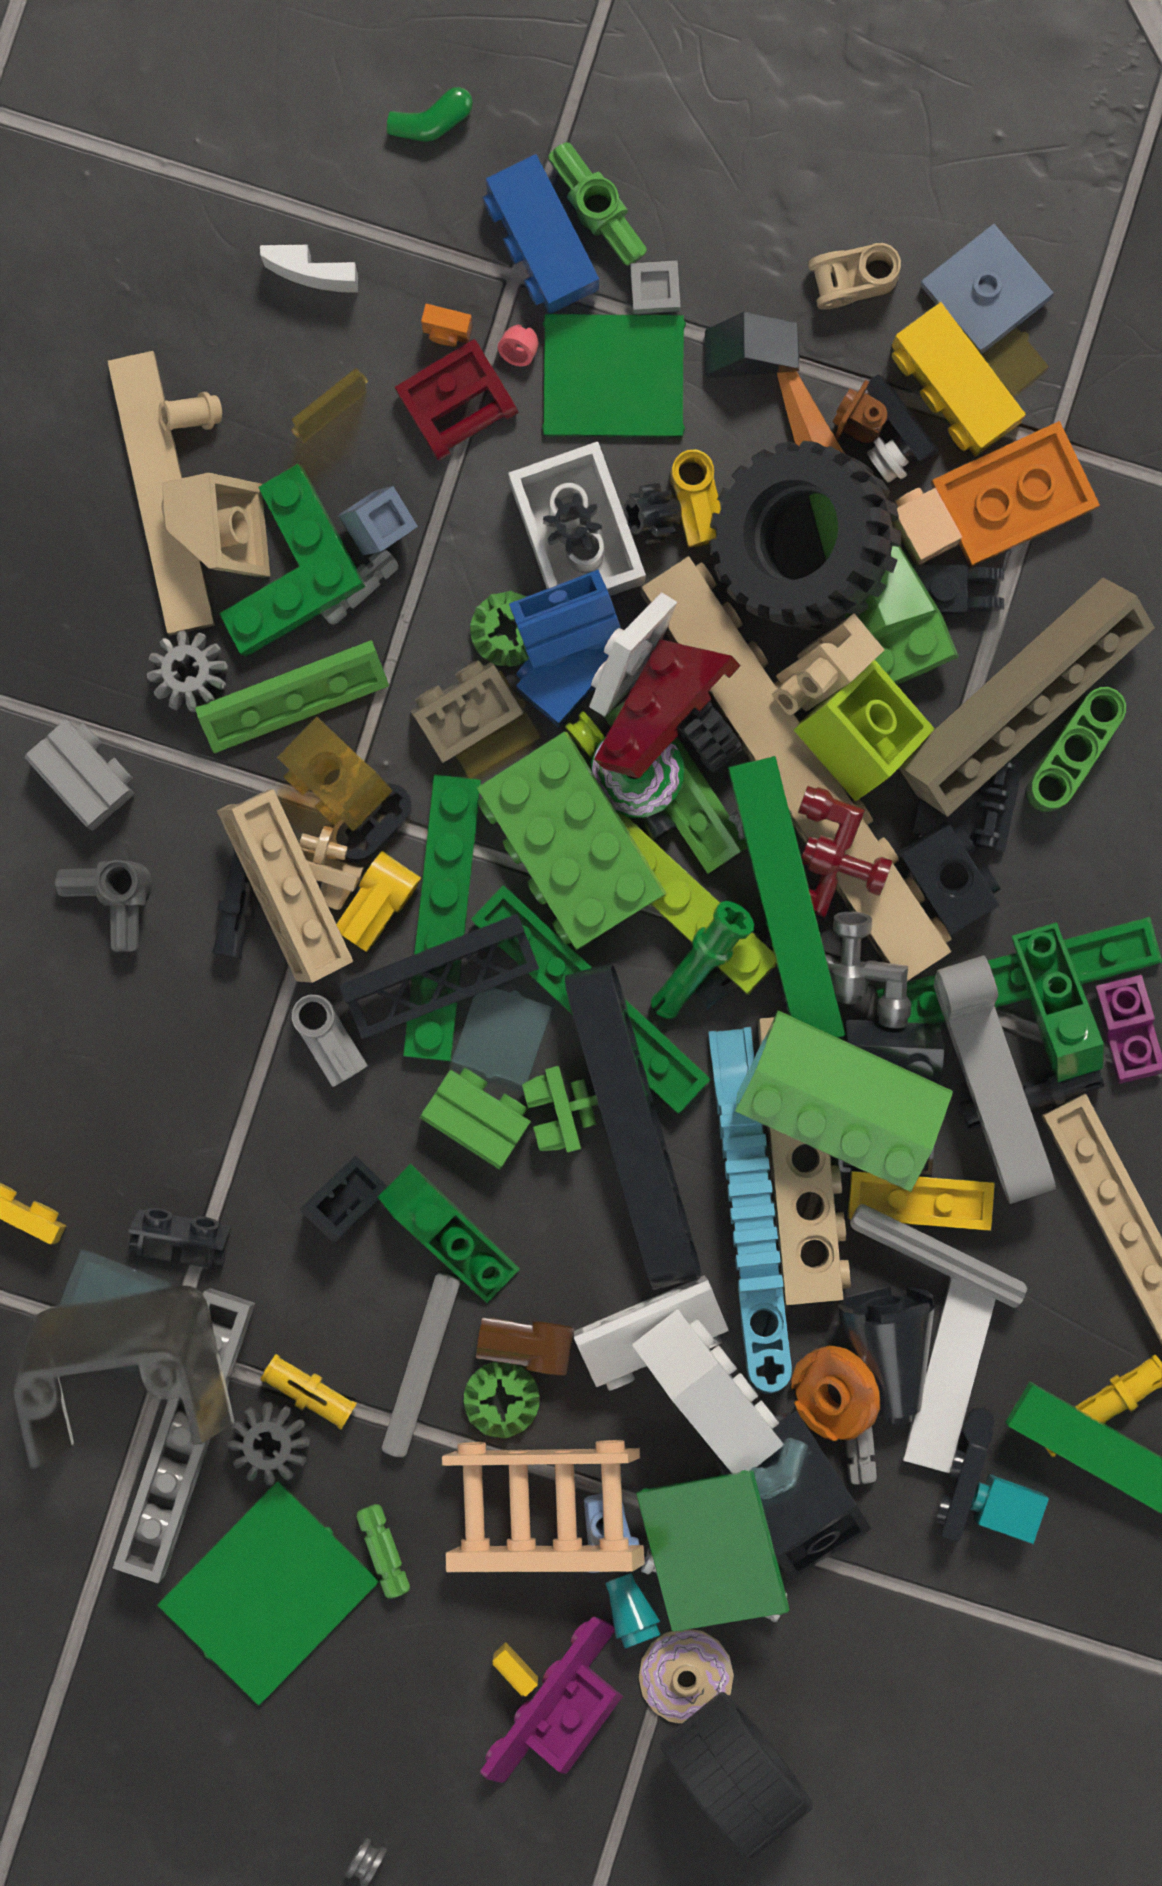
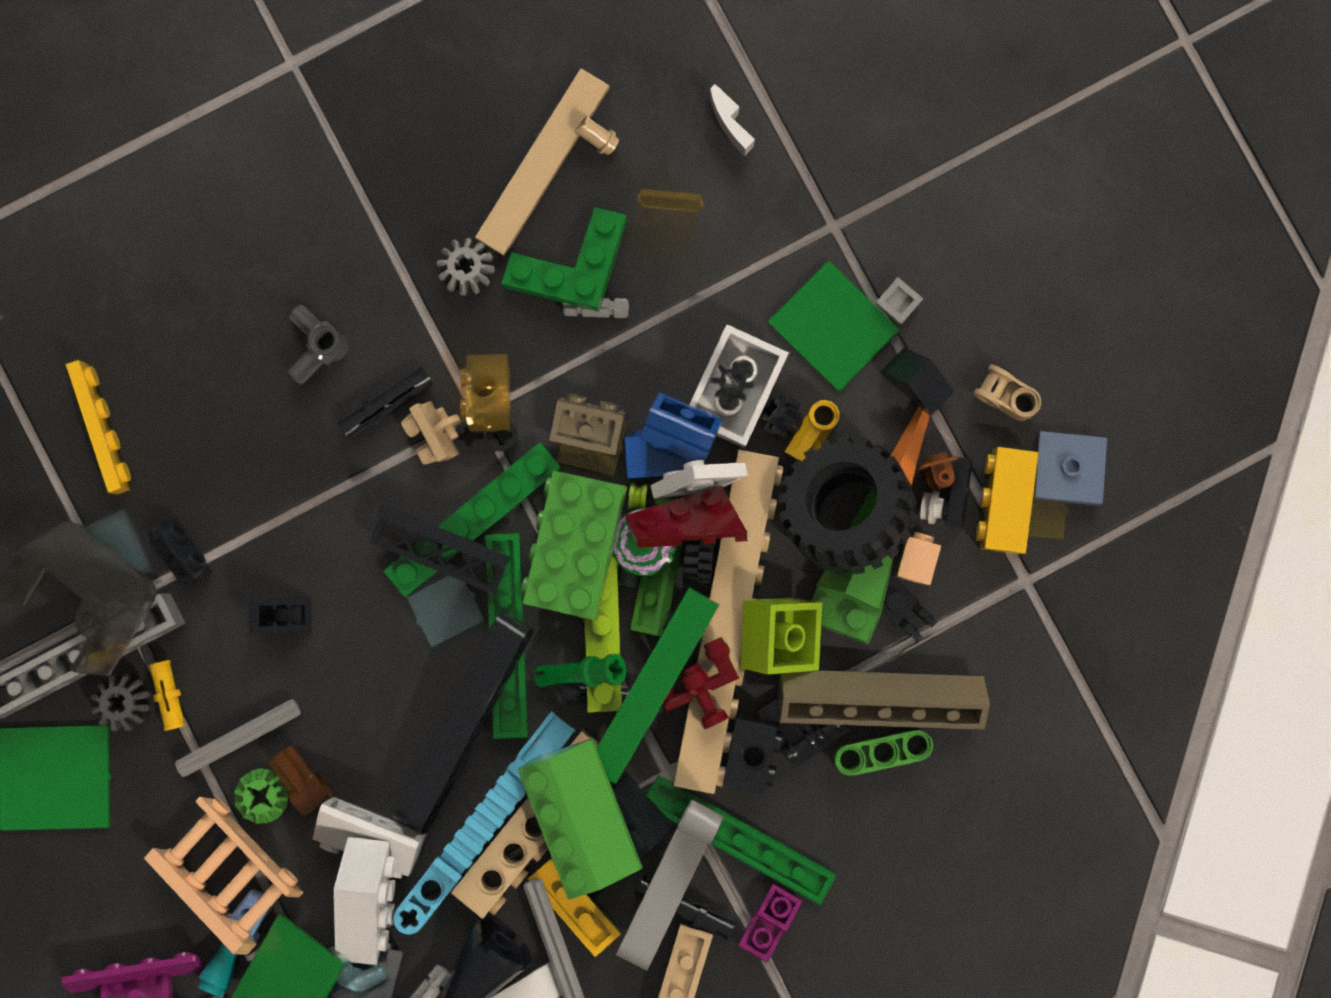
camera: 45 degrees right, 0 degrees up
light grey brick [25,720,134,831] -> none
tan slope [161,473,270,578] -> none
bright green plate [195,640,389,753] -> none
tan fence [217,789,353,983] -> none
light grey piece [292,994,368,1087] -> none
yellow piece [336,851,421,952] -> none
sand blue brick [338,486,418,555] -> none
bright green axle [357,1504,410,1598] -> none
green slope [378,1163,520,1303] -> none
green arm [386,87,473,142] -> none
dark red plate [395,339,519,461] -> none
bright green brick [420,1067,531,1170] -> none
orange plate [421,304,473,346] -> none
bright green gear [470,591,529,667] -> none
blue brick [482,154,599,314] -> none
yellow tile [493,1642,538,1697] -> none
coral hinge [497,325,539,367] -> none
bright green hips [522,1066,598,1152] -> none
bright green axle [548,142,647,266] -> none
tan hips [772,613,884,715] -> none
flat silver piece [785,912,911,1028] -> none
orange tile [791,1345,880,1441] -> none
orange plate [930,421,1100,567] -> none
green slope [1011,922,1104,1082] -> none

